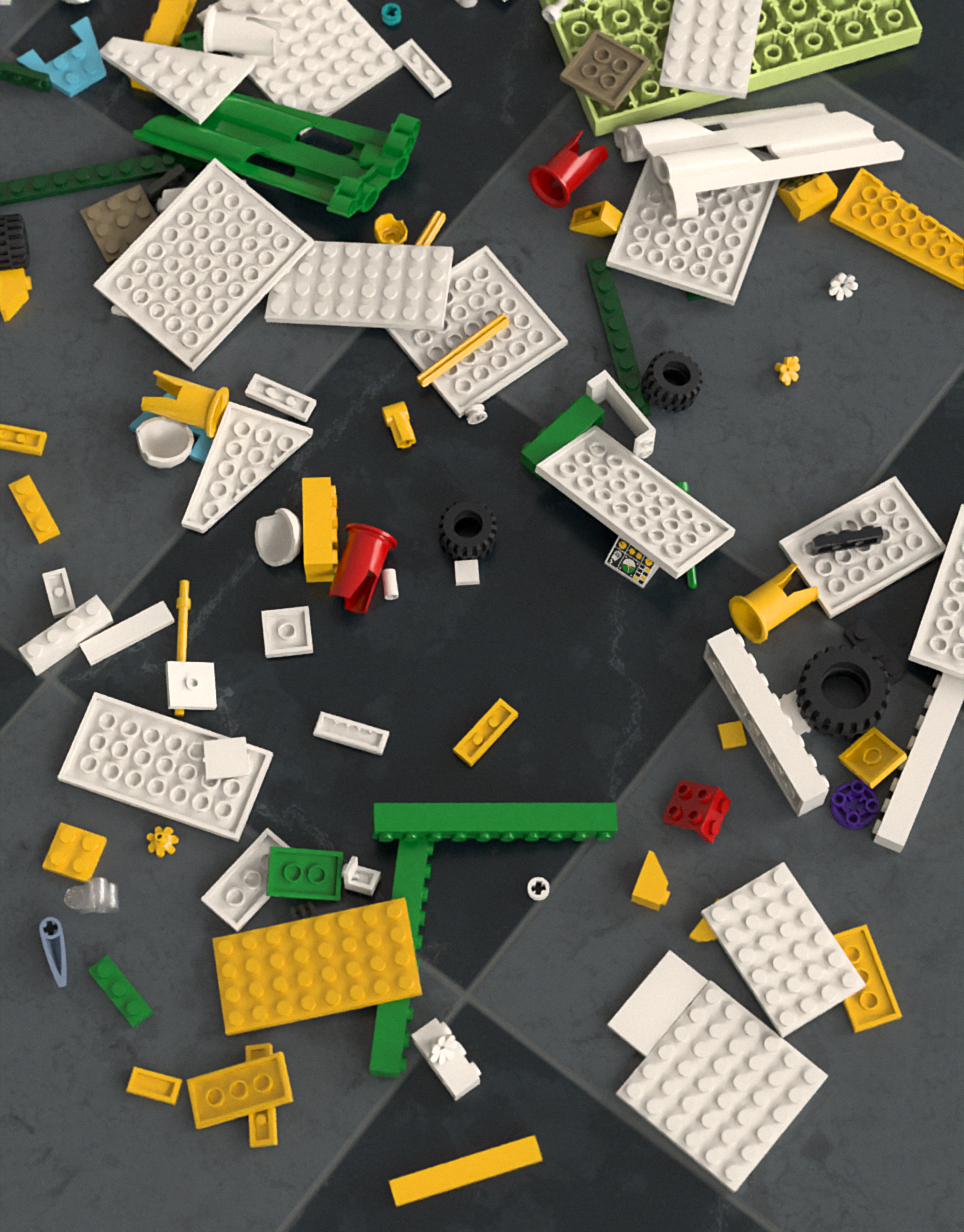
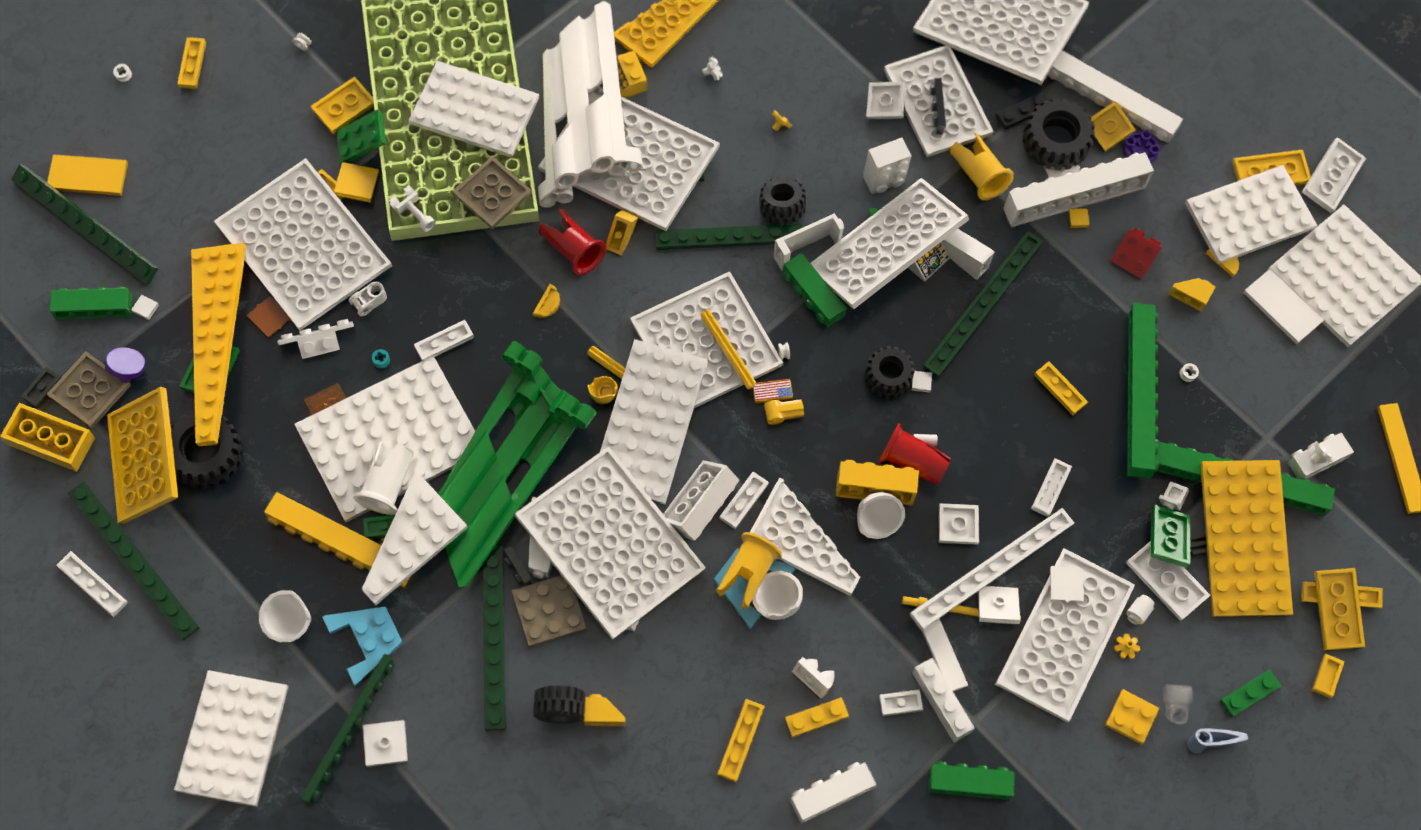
camera: 85 degrees left, 0 degrees up
none -> yellow tile [533,284,560,318]
none -> white slope [663,460,739,541]
none -> tile [753,379,793,403]
none -> white tile [792,657,835,699]
none -> white brick [863,138,911,194]
none -> white plate [866,82,906,119]
none -> white plate [910,508,1074,631]
none -> dark green plate [923,231,1043,378]
none -> white slope [941,229,994,280]
none -> white brick [1126,595,1155,625]
none -> white tile [1302,137,1366,213]

